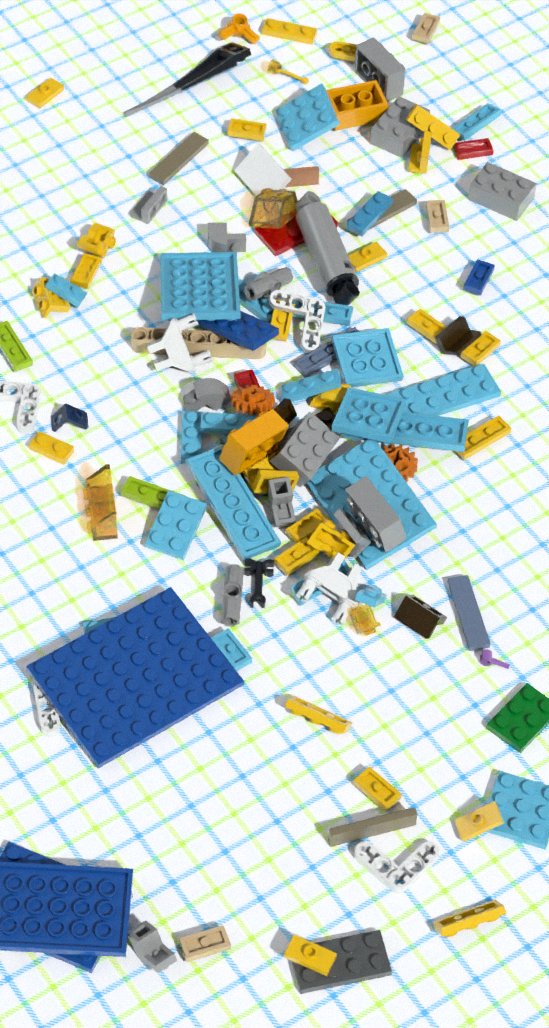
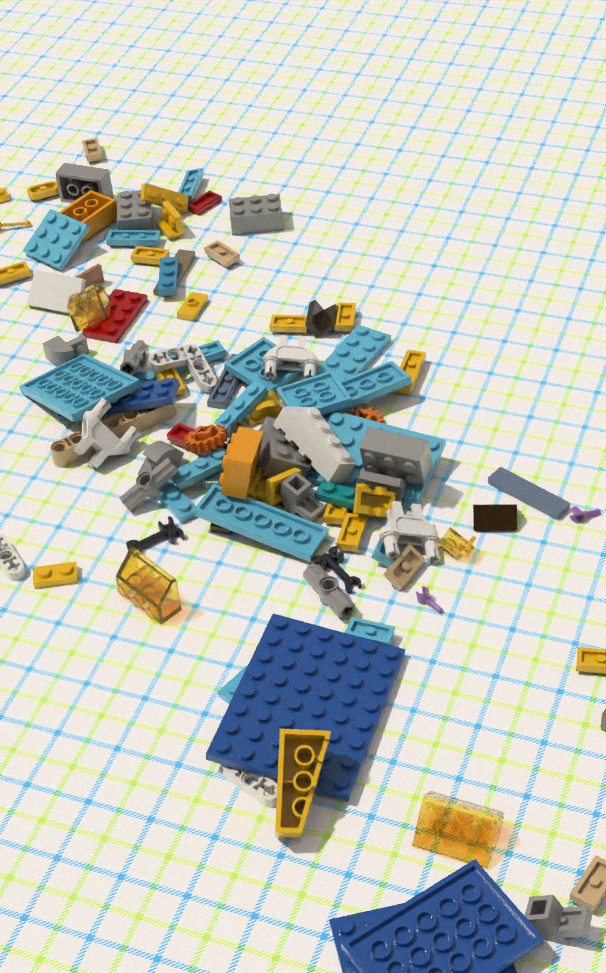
camera: 30 degrees left, 10 degrees down
dark blue bracket [51,403,89,432] -> none
lime plate [121,476,186,509] -> none
medium azure plate [144,490,207,561] -> none
yellow plate [285,695,353,734] -> none
light grey piece [295,191,360,306] -> none
medium azure plate [355,586,387,608] -> none
blue plate [463,259,495,296] -> none
none -> medium azure plate [106,230,161,247]
none -> light grey piece [119,458,179,511]
none -> black bar [126,516,185,557]
none -> yellow plate [130,246,170,265]
none -> white connector [262,335,320,380]
none -> white wedge [273,406,356,483]
none -> yellow wedge [275,729,331,839]
none -> teal plate [314,480,355,510]
none -> tan plate [383,544,426,590]
none -> clear yellow slope [412,791,505,868]
none -> medium lavender hand [416,586,443,613]

